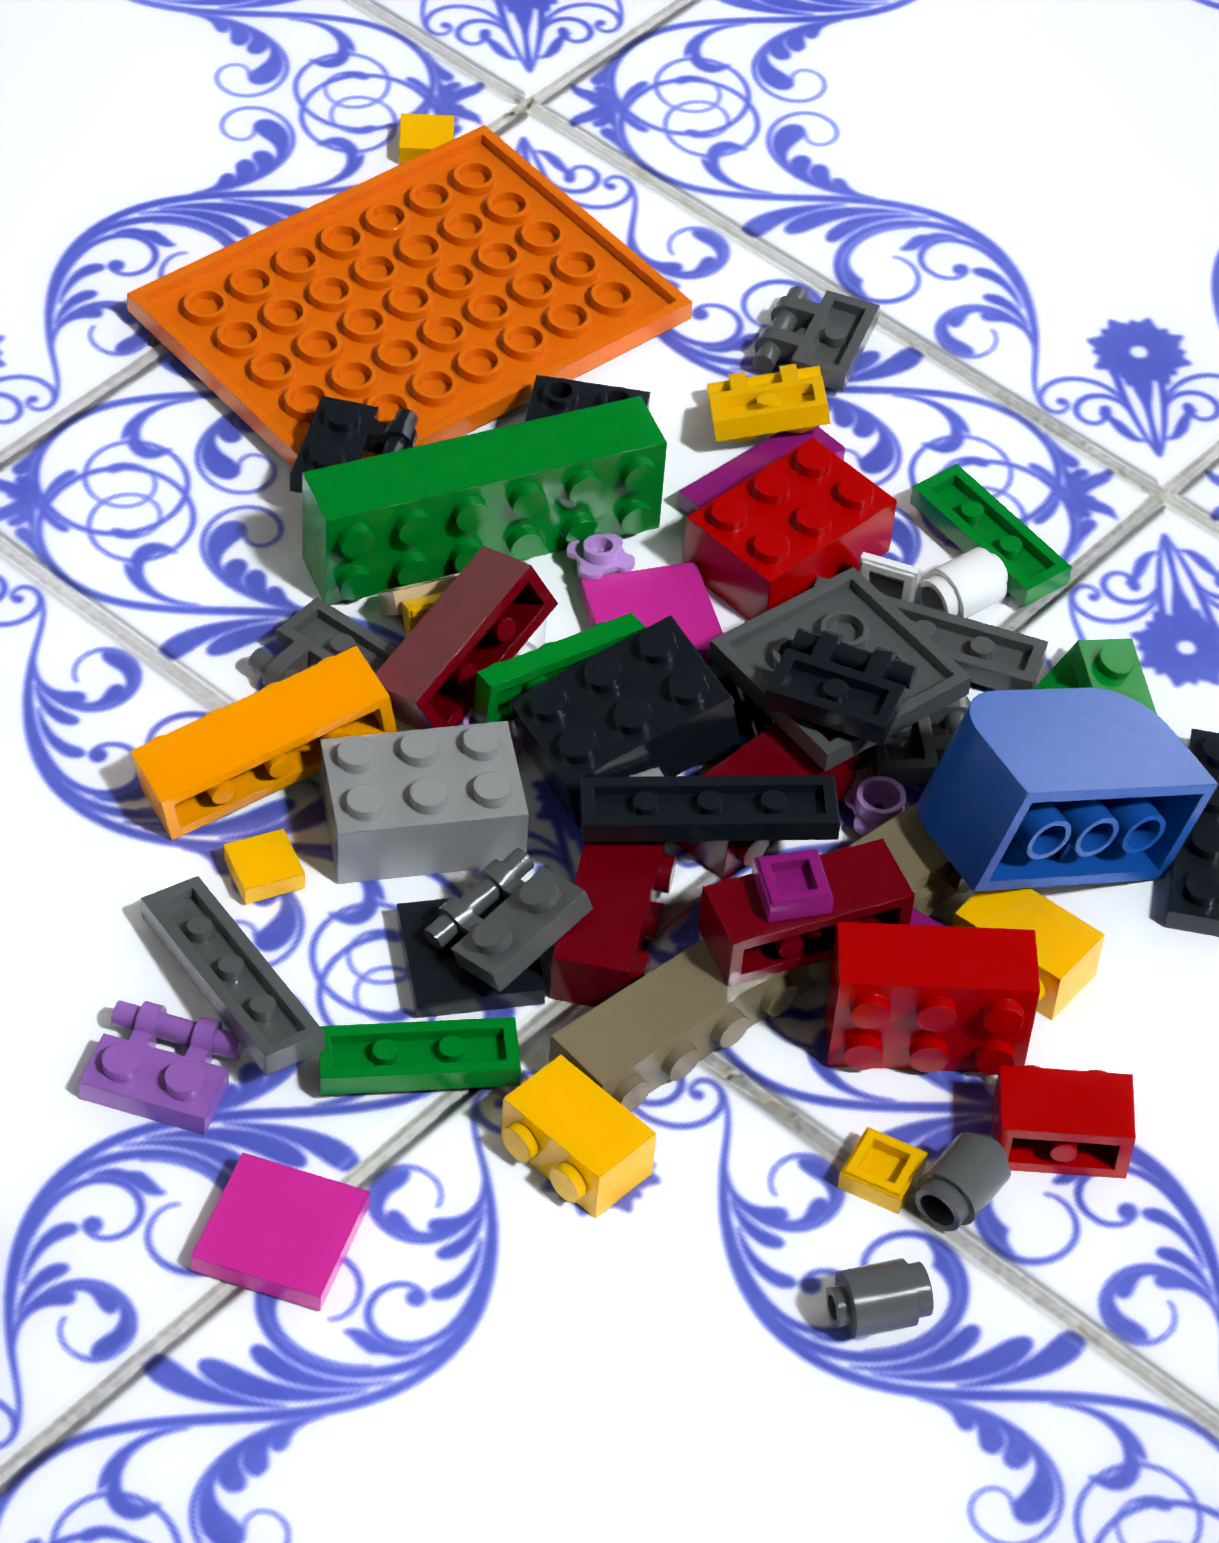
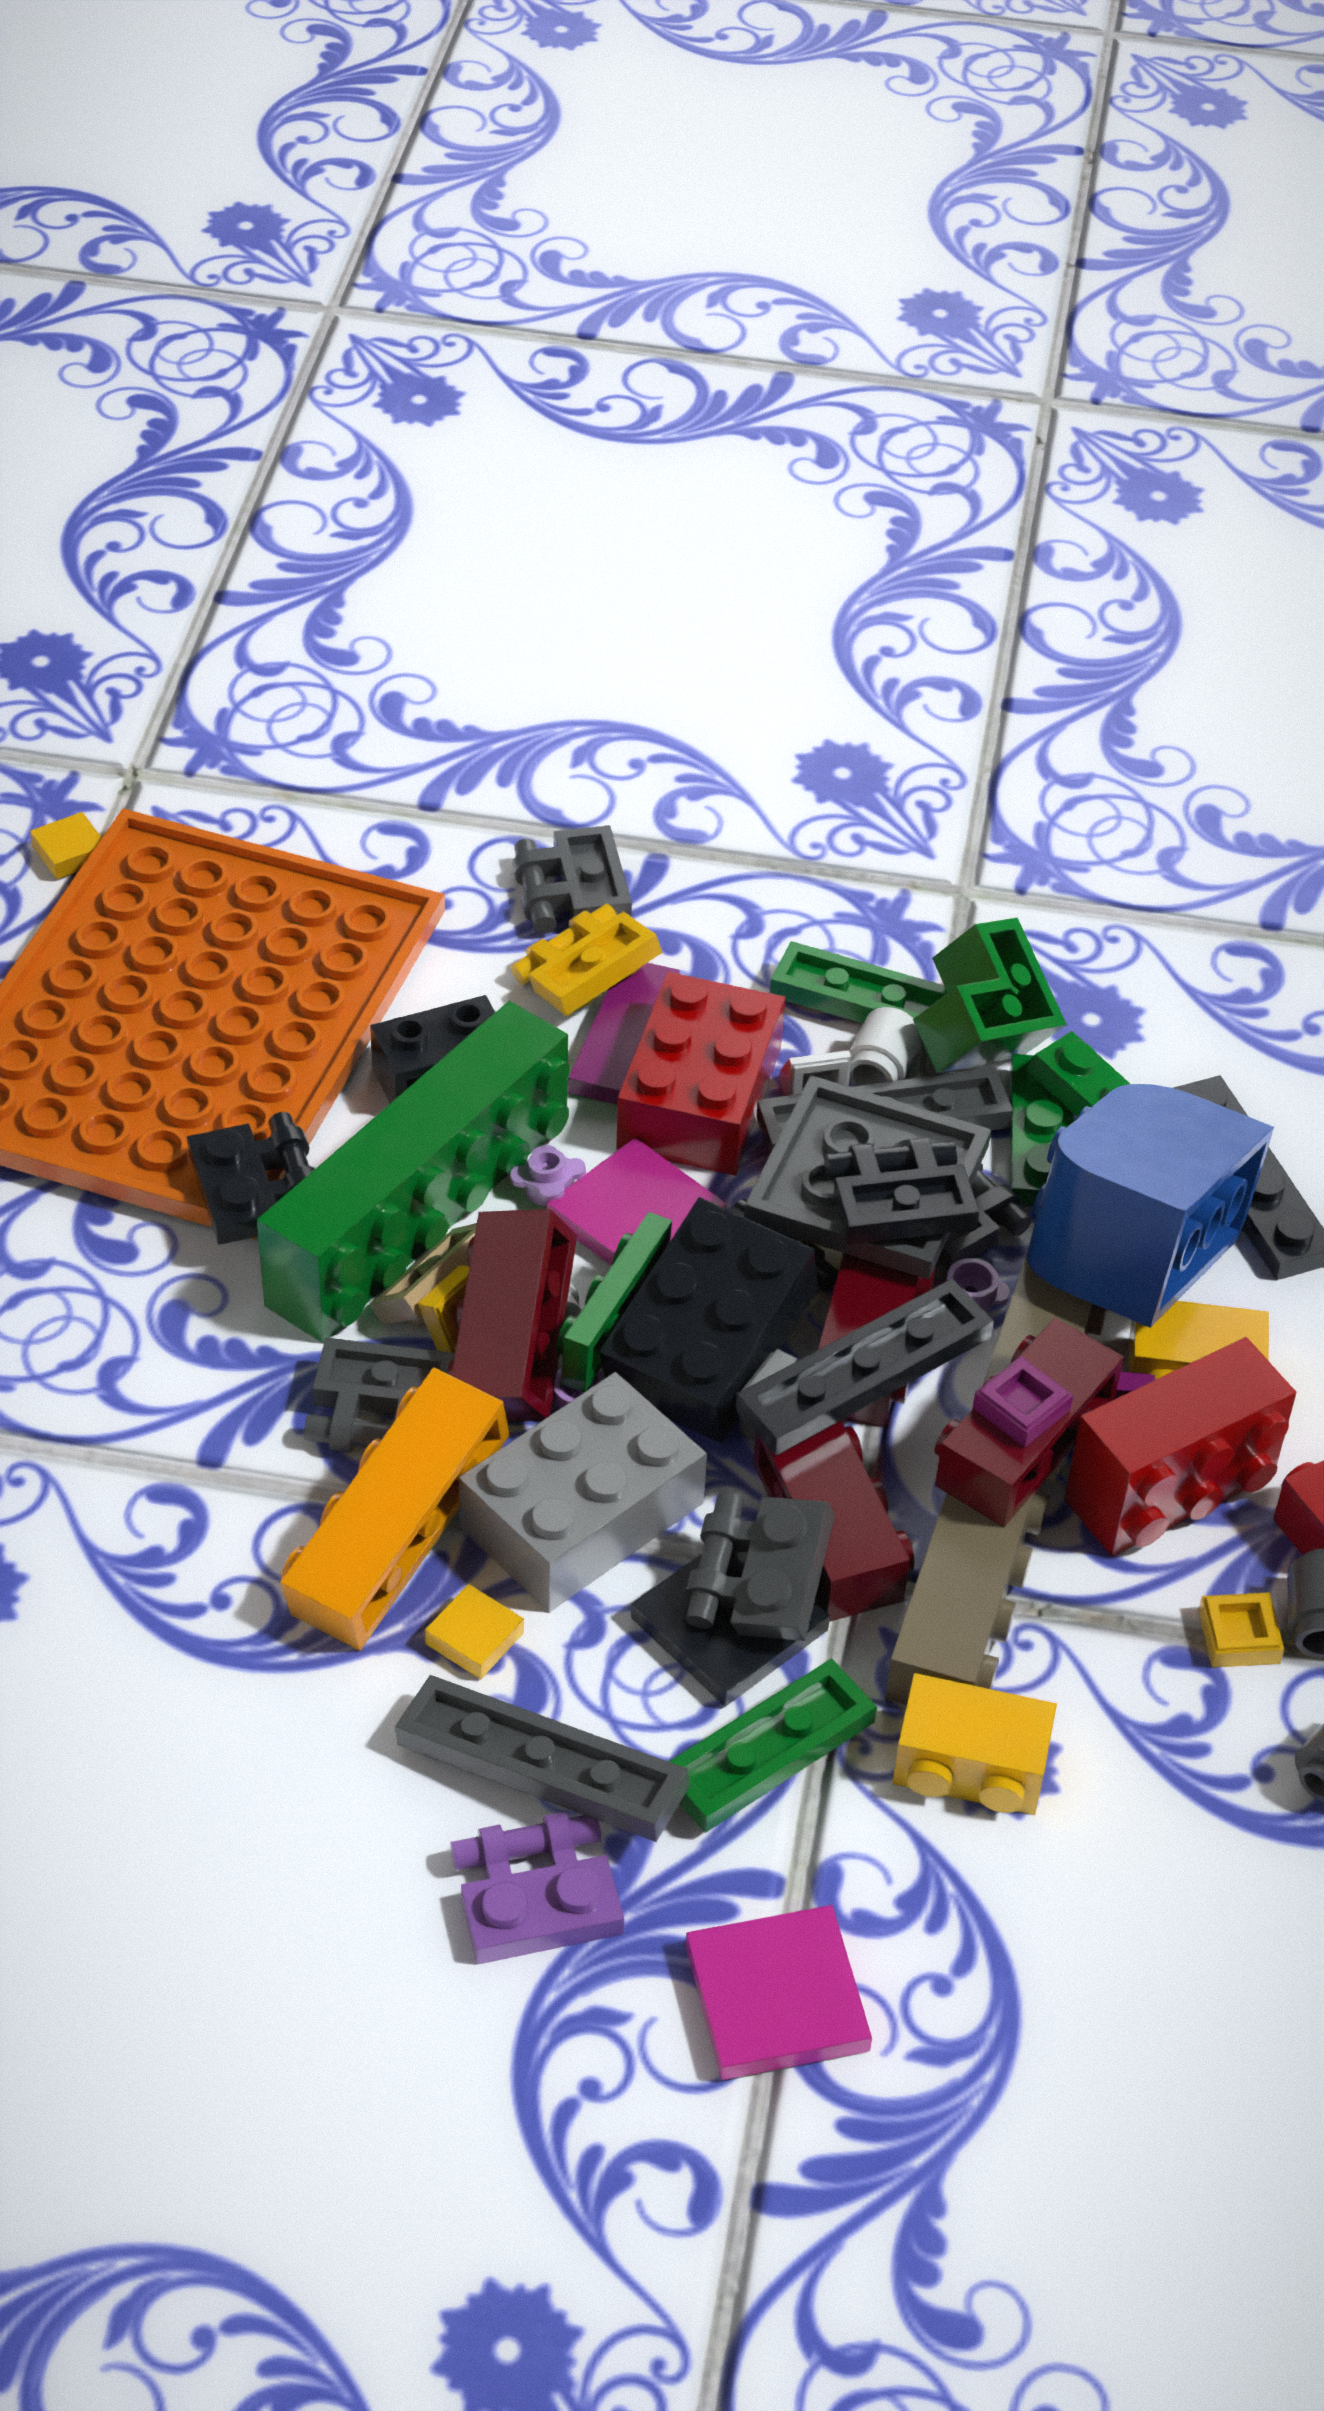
camera: 30 degrees left, 0 degrees up
none -> green brick [913,917,1067,1074]

